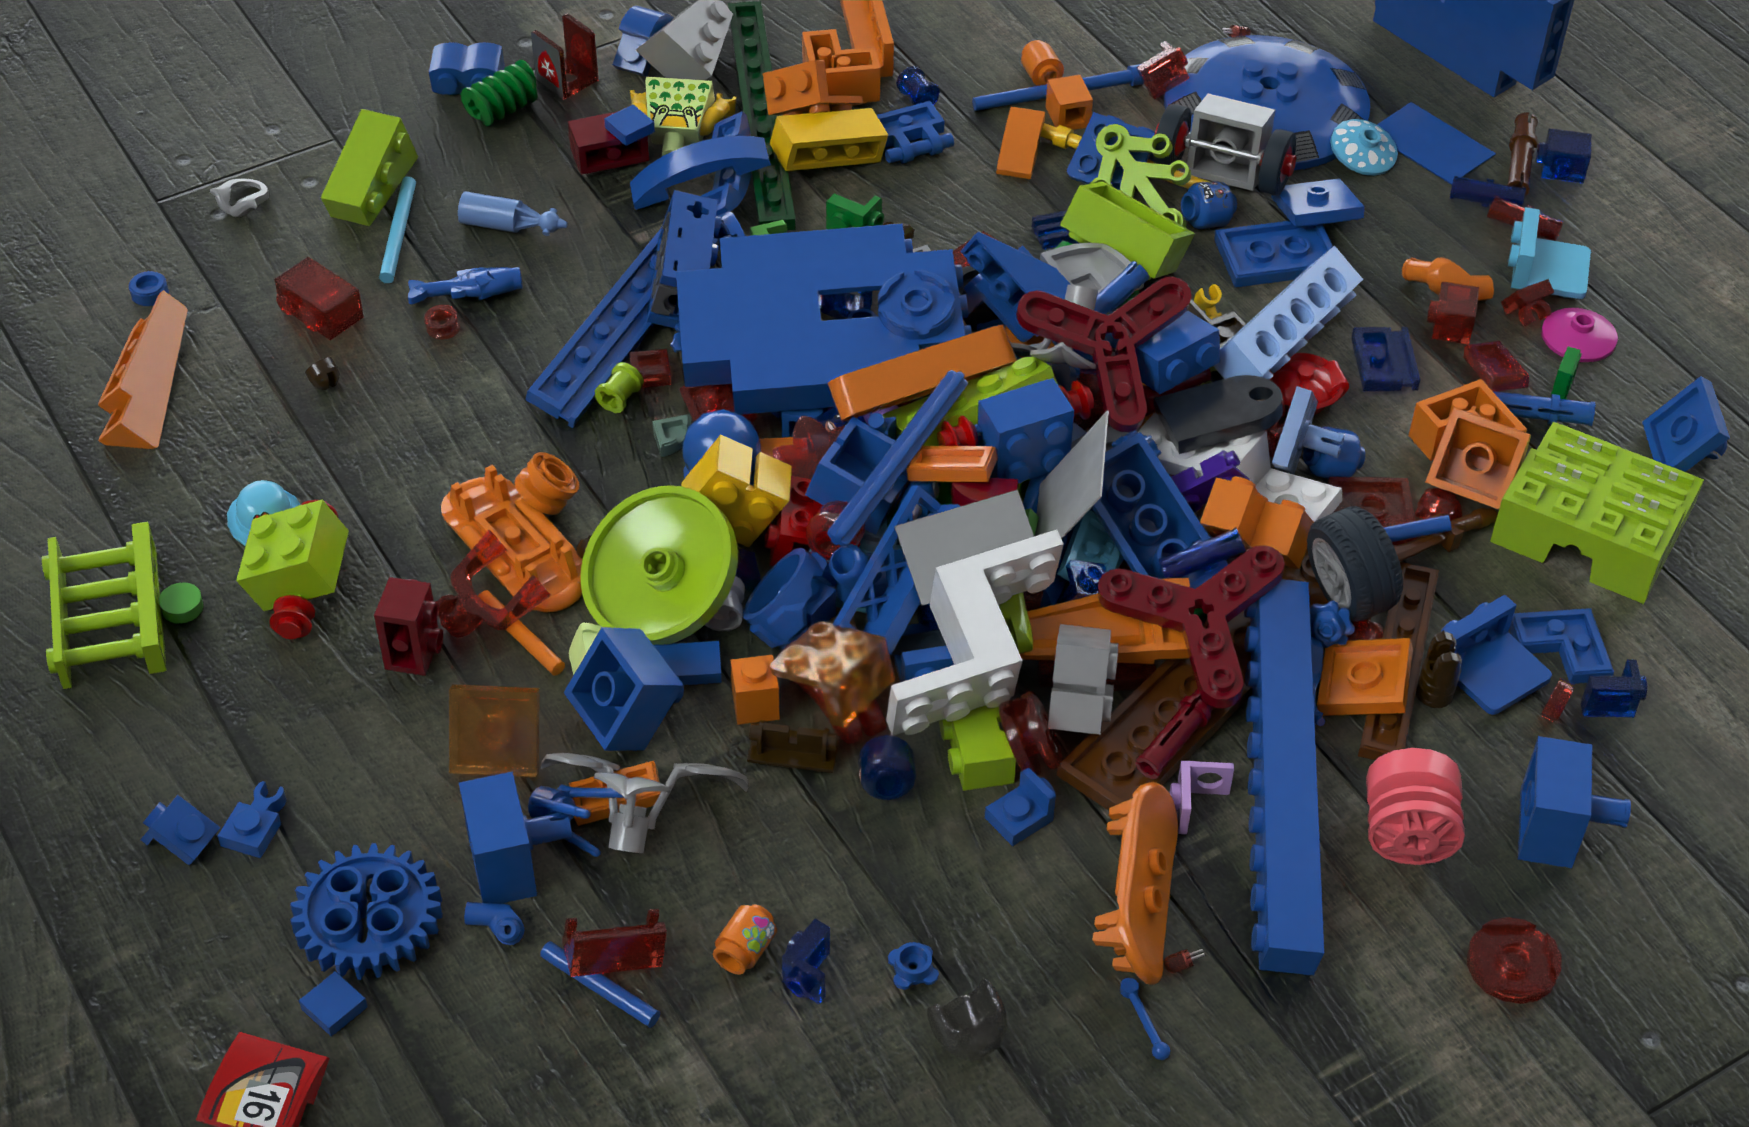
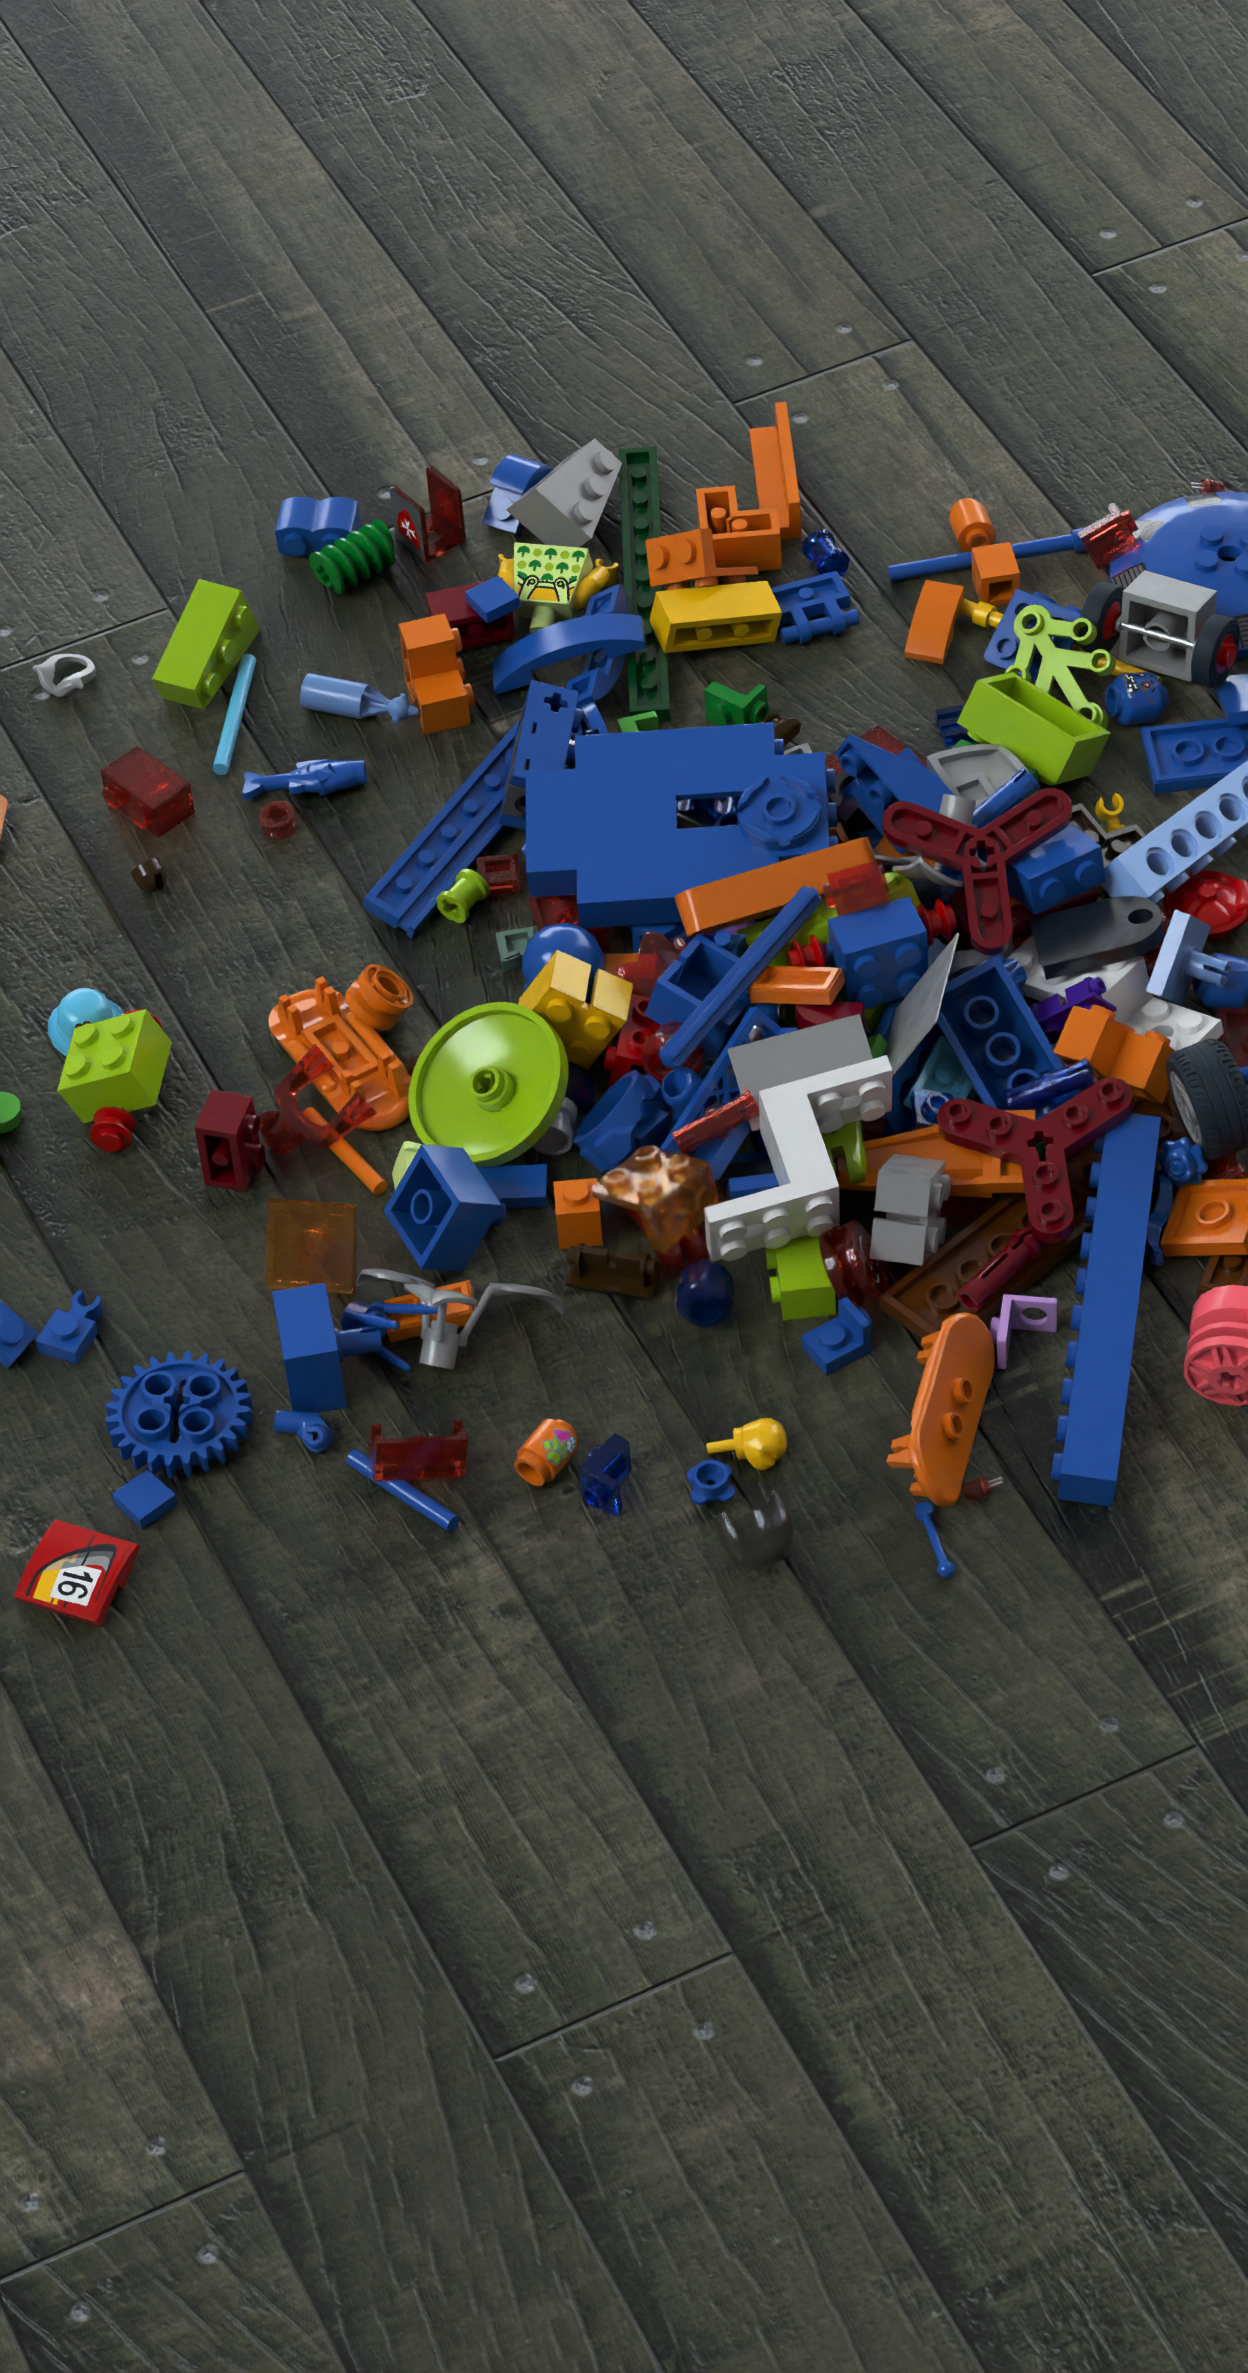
camera: 10 degrees right, 0 degrees up
none -> orange brick [398,613,475,735]
none -> clear red pin [671,1089,760,1156]
none -> yellow piece [706,1418,787,1471]
none -> clear red brick [822,858,892,916]

